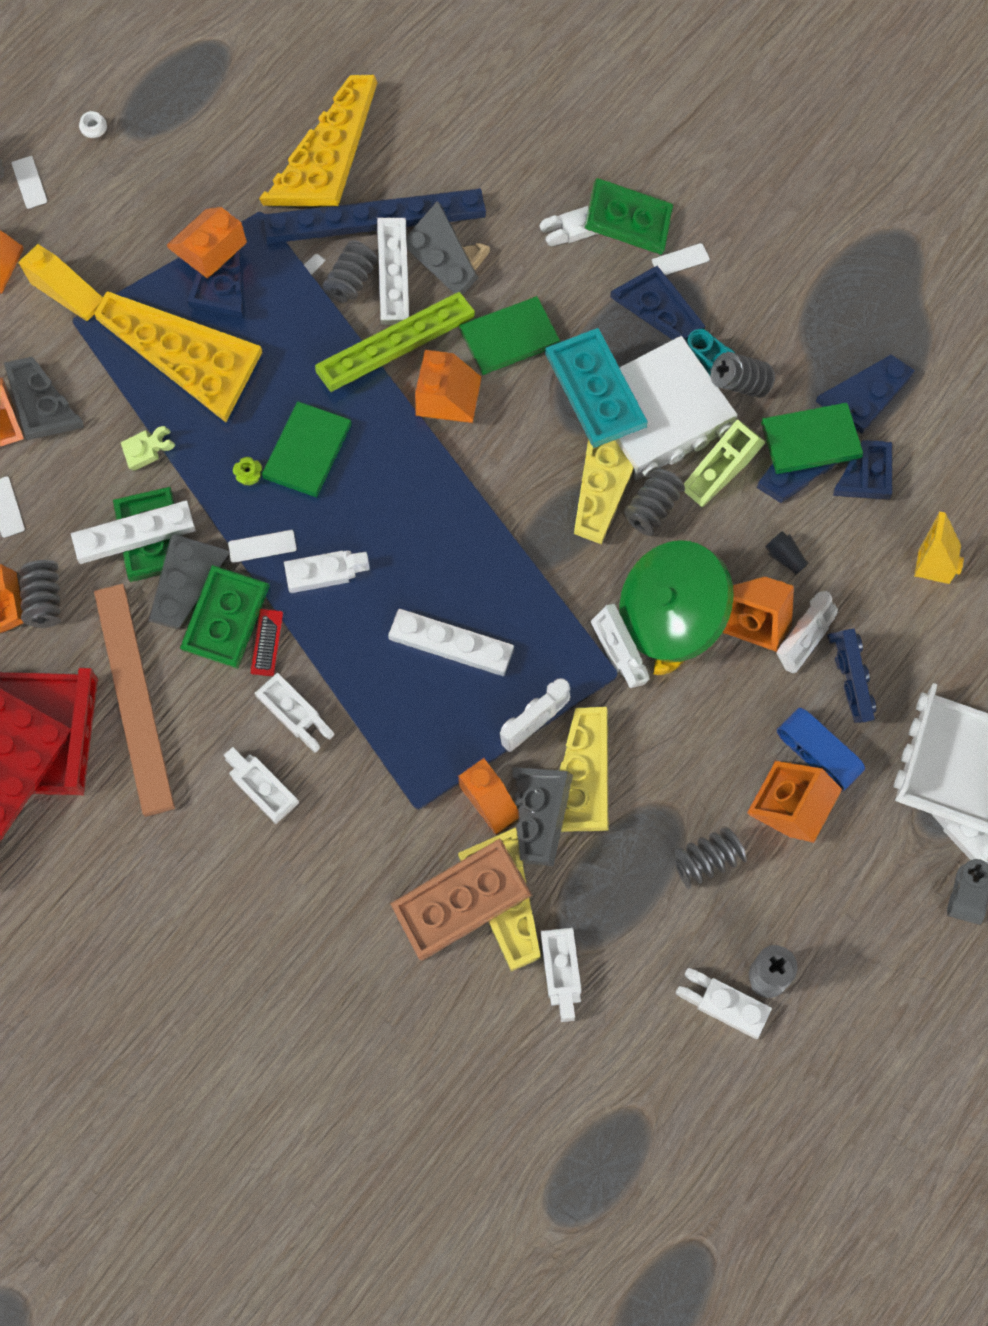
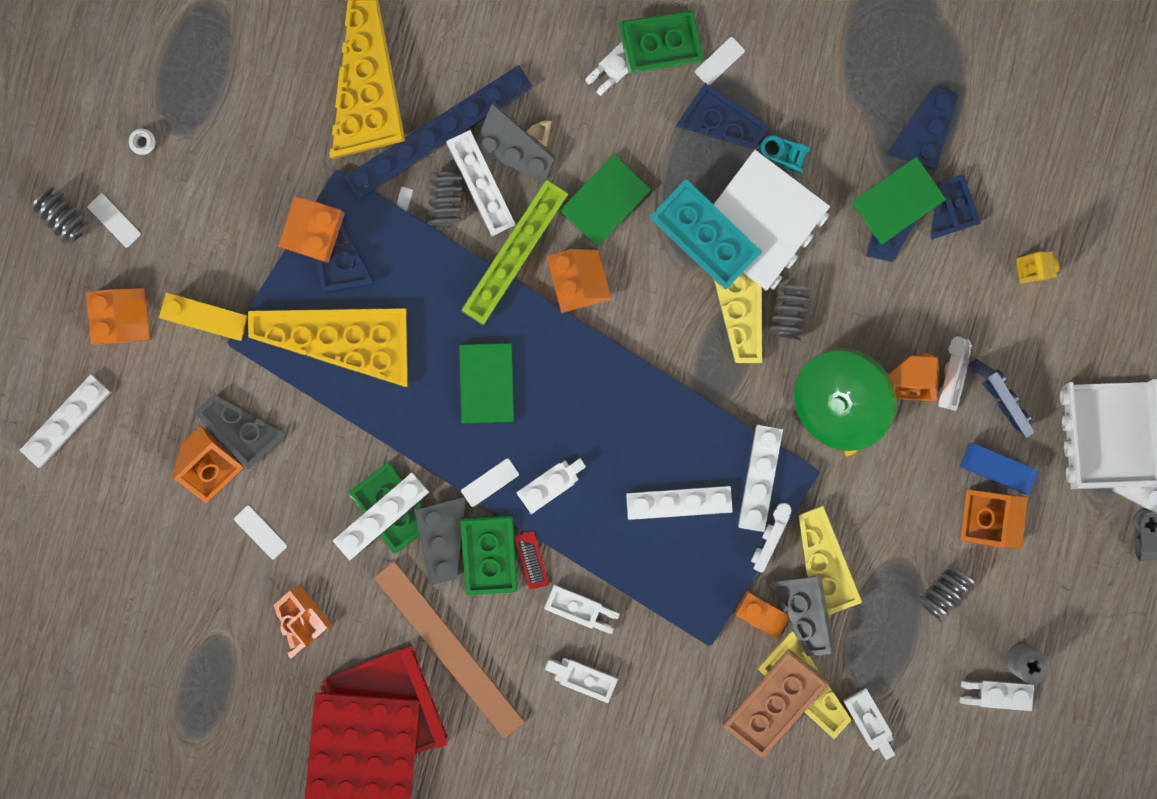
camera: 25 degrees left, 20 degrees up
flat silver piece [19,560,61,628] -> none
yellowish green plate [121,426,175,471] -> none
lime plate [233,457,262,485] -> none
white hinge [591,604,650,688] -> none
yellowish green slope [684,420,766,507] -> none
flat silver piece [710,352,775,398] -> none
black cone [765,531,809,575] -> none
none -> white plate [738,425,783,532]

